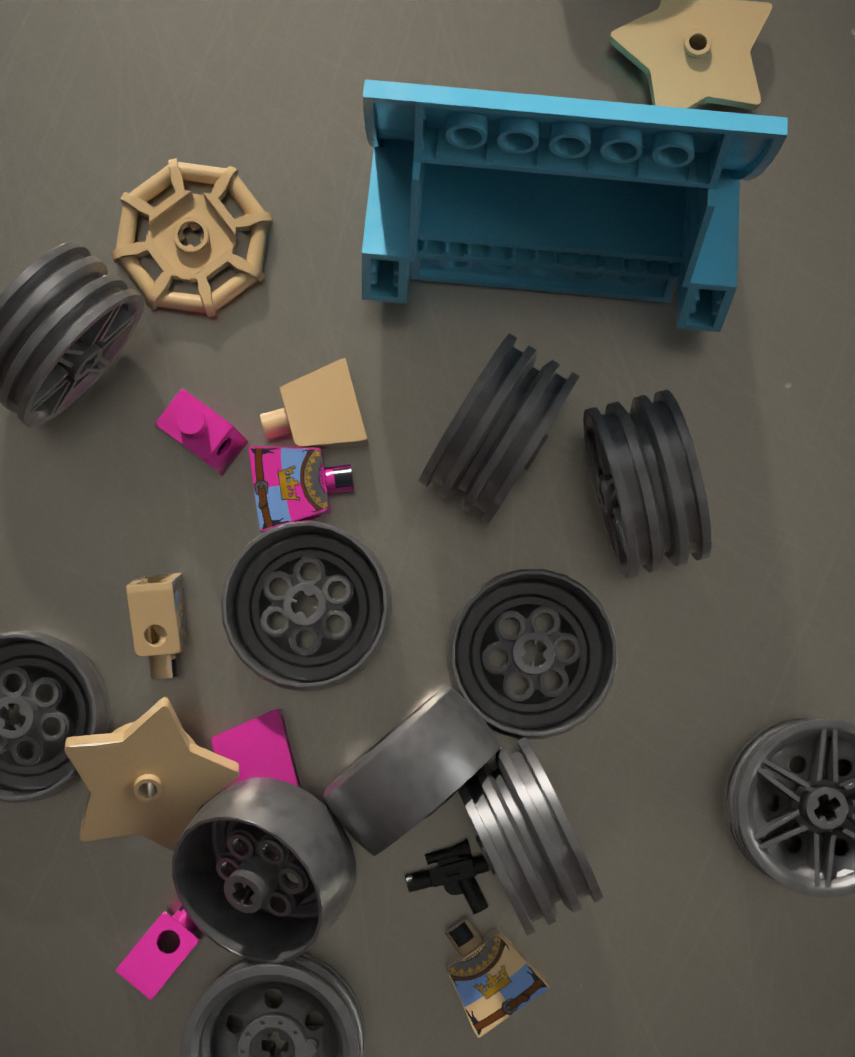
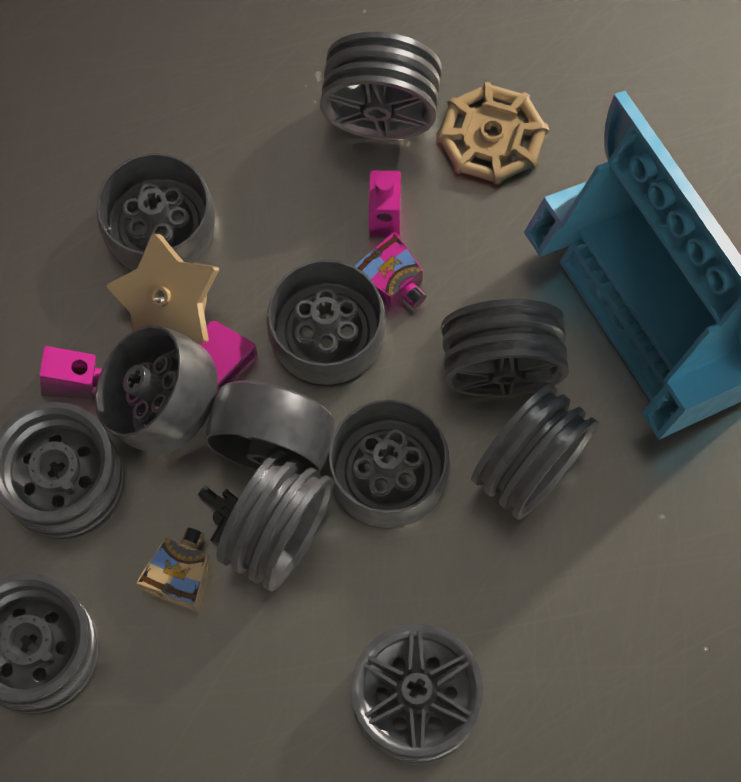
camera: 60 degrees right, 15 degrees down
tan torso [126,573,188,679] -> none
tan torso [260,358,369,450] -> none

